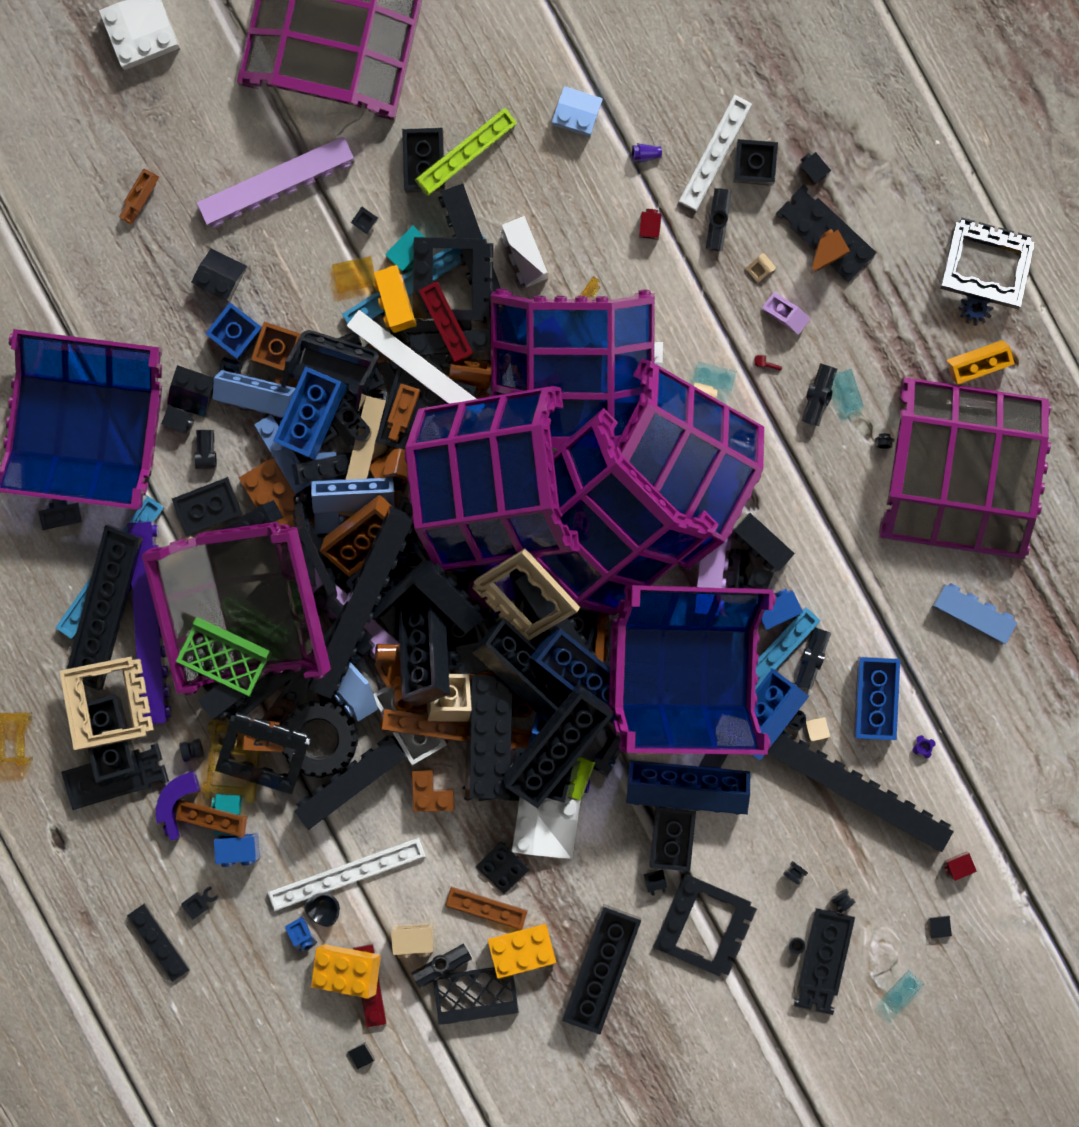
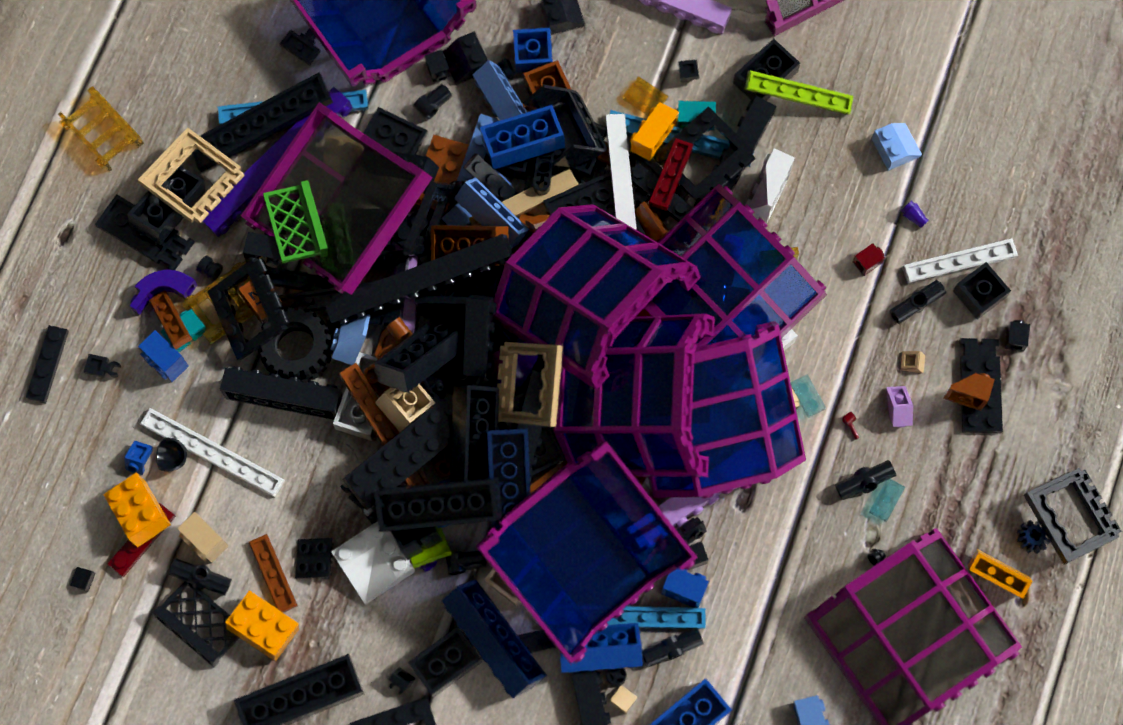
camera: 50 degrees right, 15 degrees down
dark orange hinge [388,384,421,442] -> none
dark orange brick [412,769,455,812] -> none
black brick [732,513,795,572] -> none

